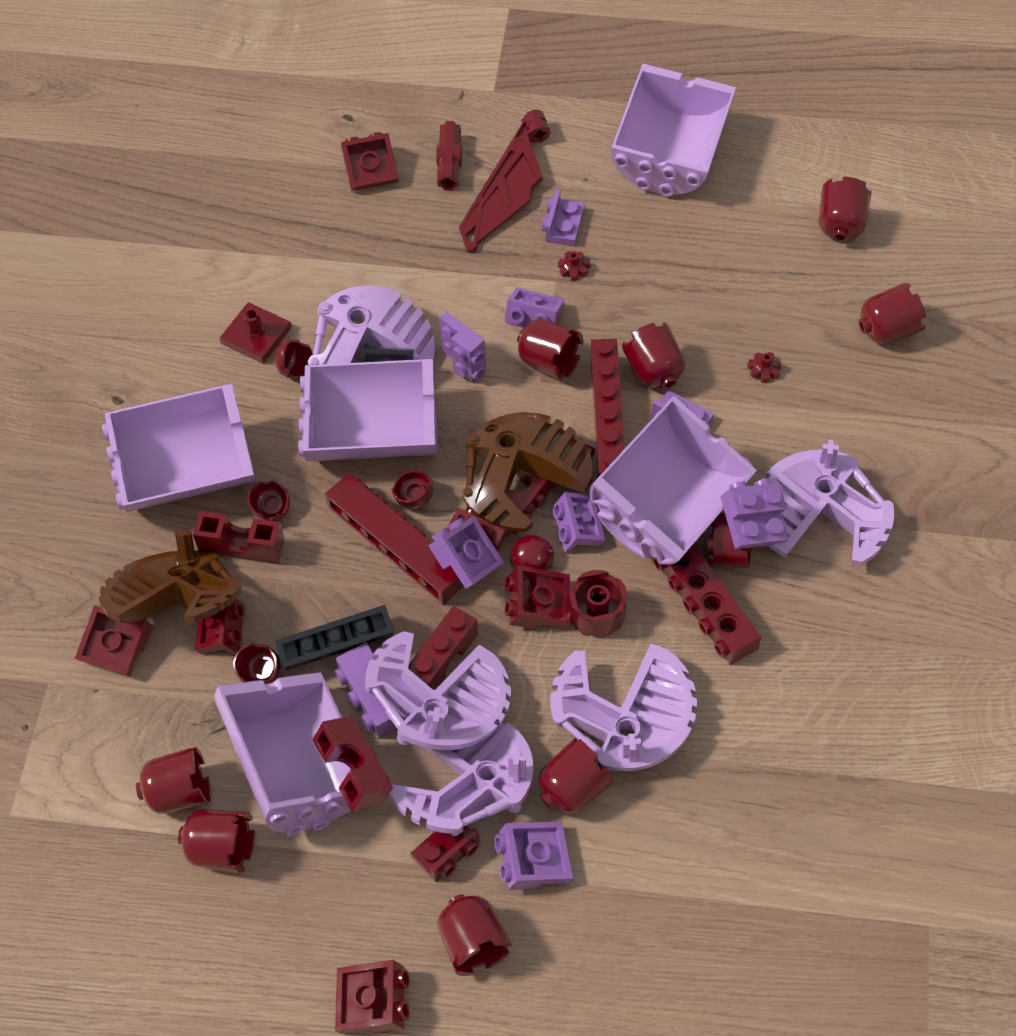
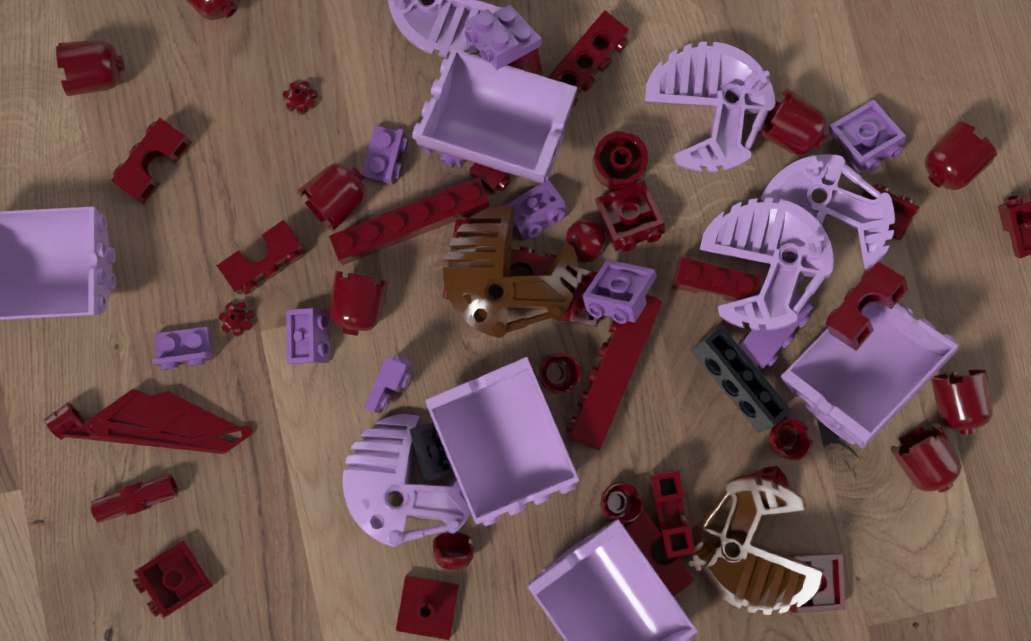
camera: 115 degrees left, 25 degrees up
none -> dark red arch [110,117,192,204]
none -> dark red arch [216,220,306,295]
none -> dark red arch [623,511,695,597]

